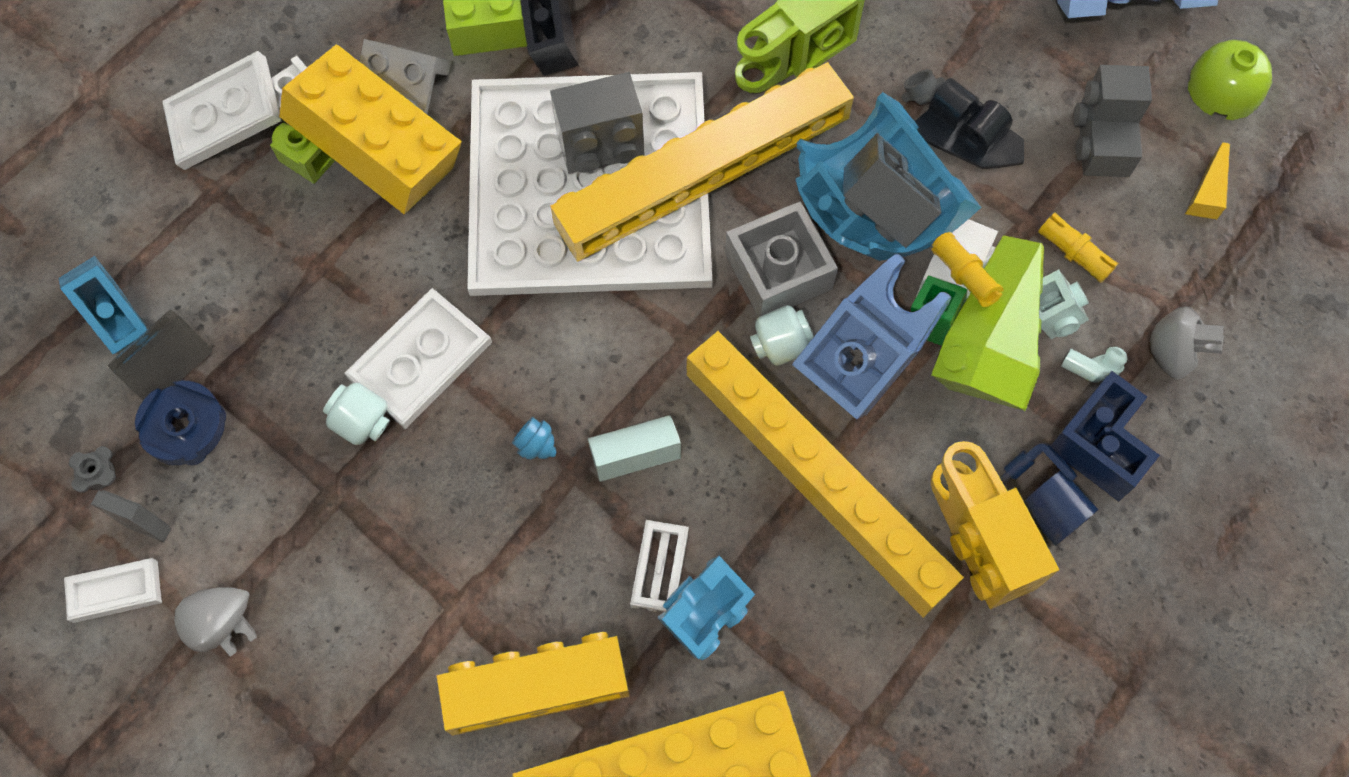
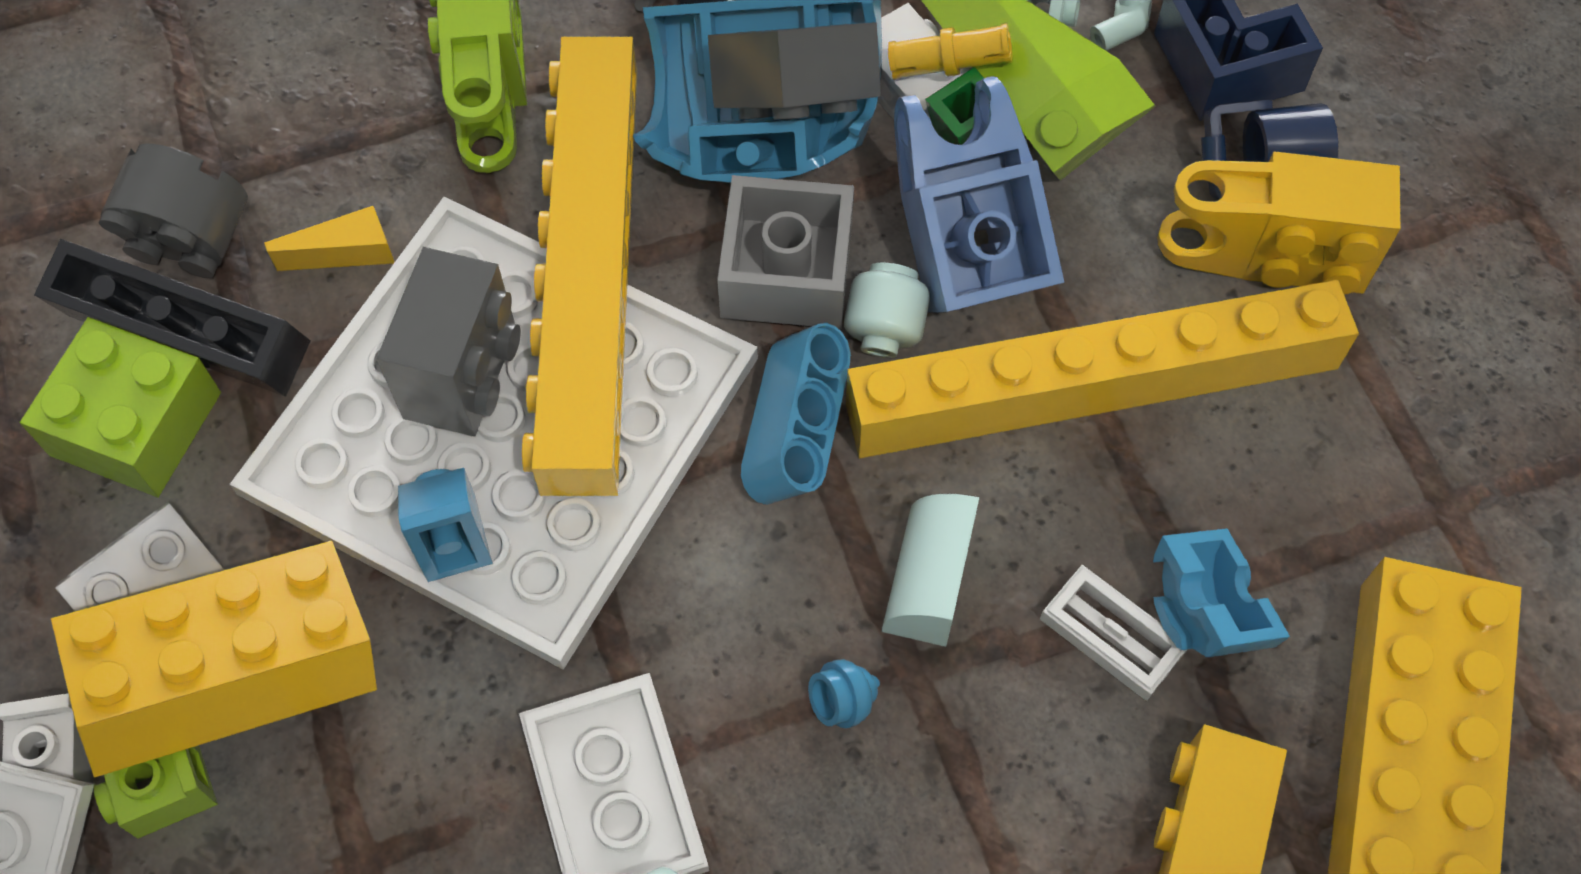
camera: 60 degrees left, 5 degrees down
none -> yellow piece [264,206,395,271]
none -> dark azure slope [398,468,493,582]
none -> dark azure beam [741,323,851,505]

